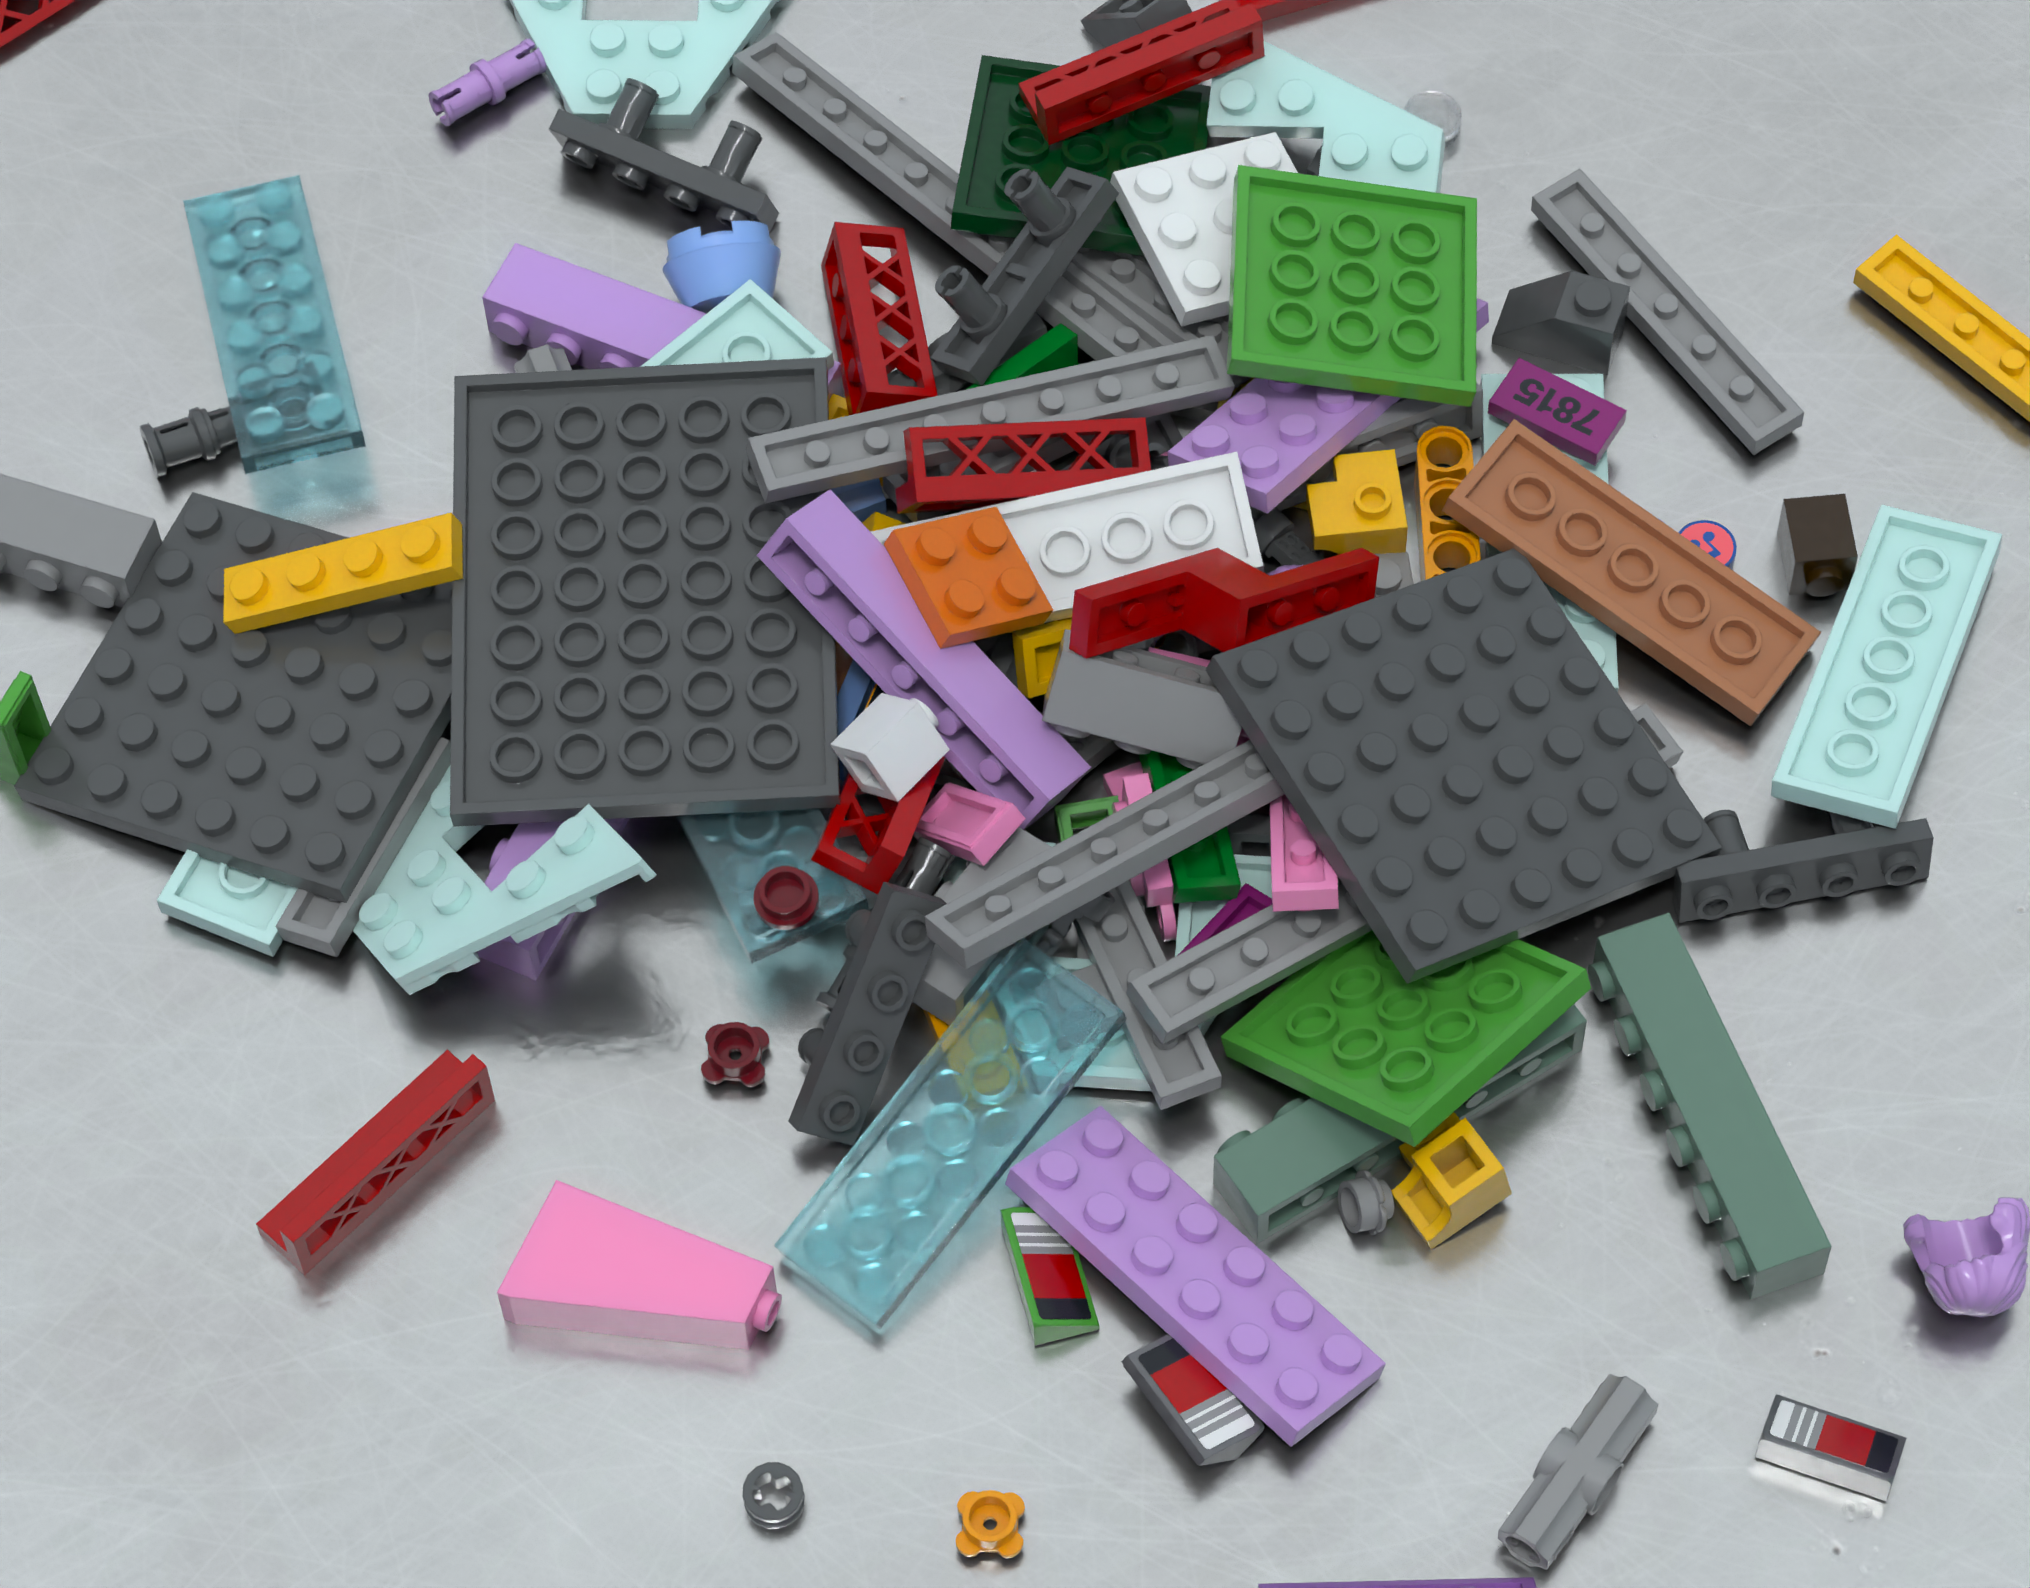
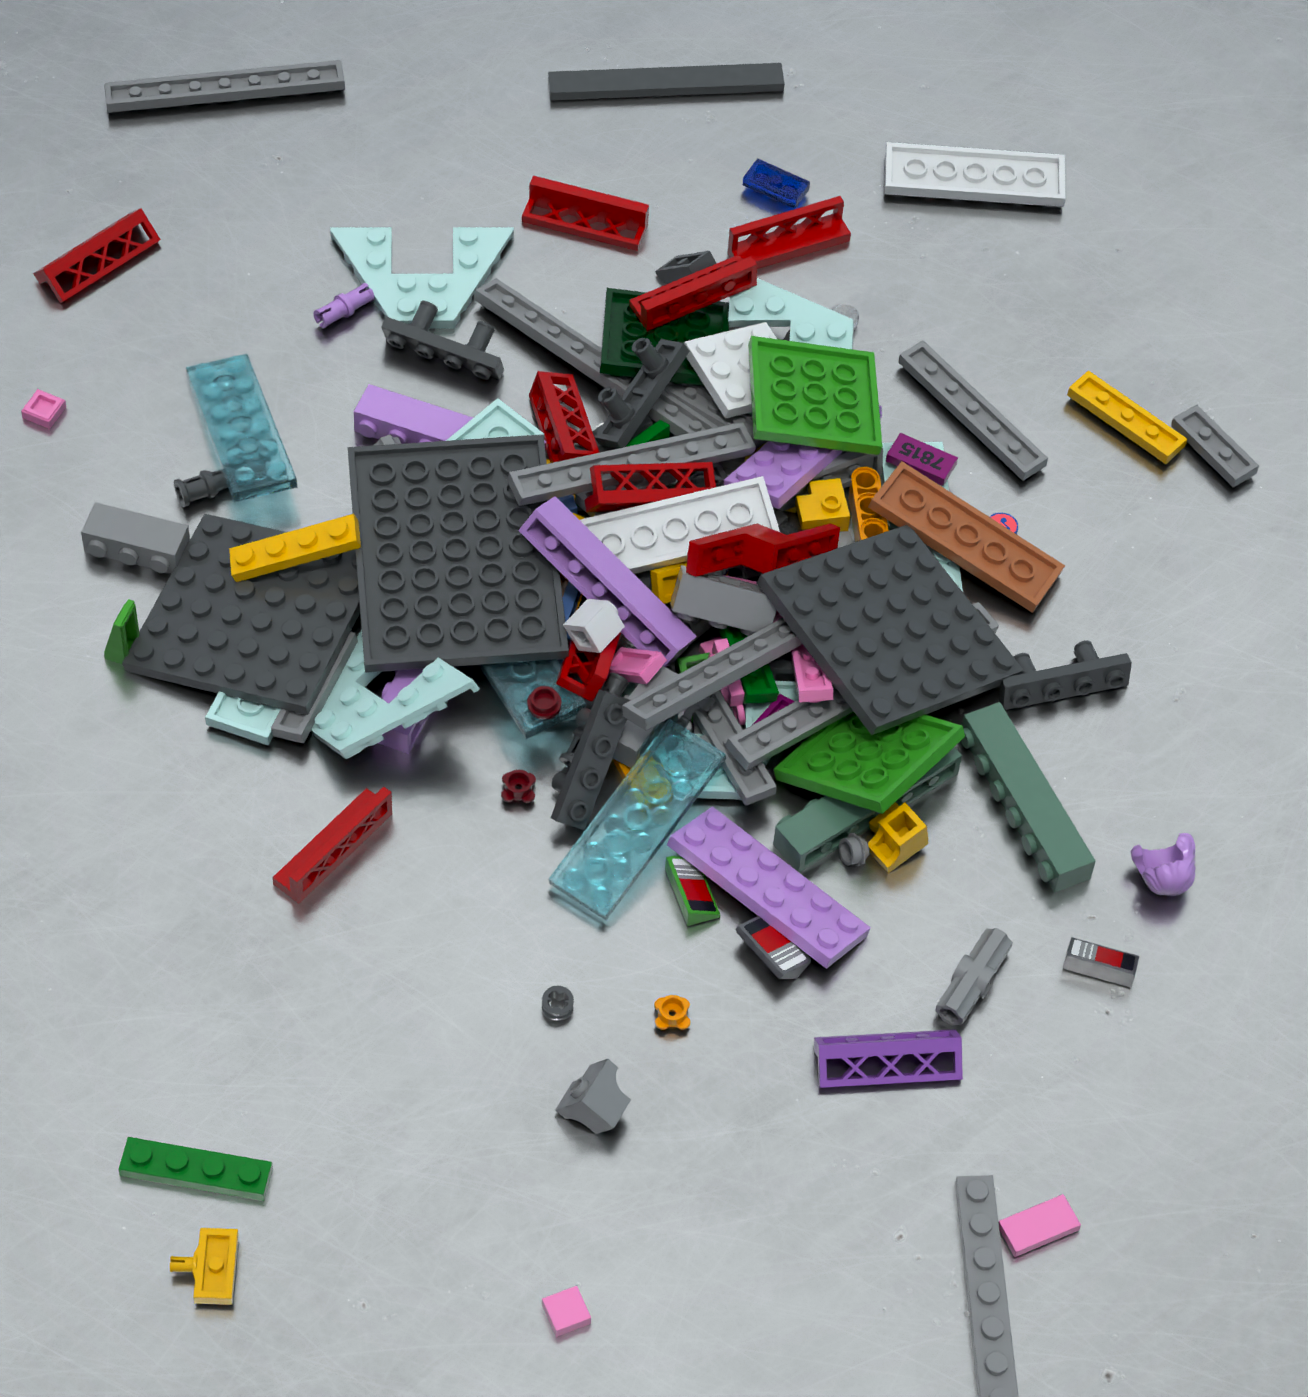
camera: 10 degrees left, 5 degrees down
bright pink slope [497,1180,782,1350] -> none
light blue cone [662,221,781,313] -> none
orange plate [884,507,1053,649] -> none
dark grey slope [1492,271,1630,375] -> none
light aqua plate [1771,505,2002,829] -> none
dark brown brick [1777,494,1858,596] -> none

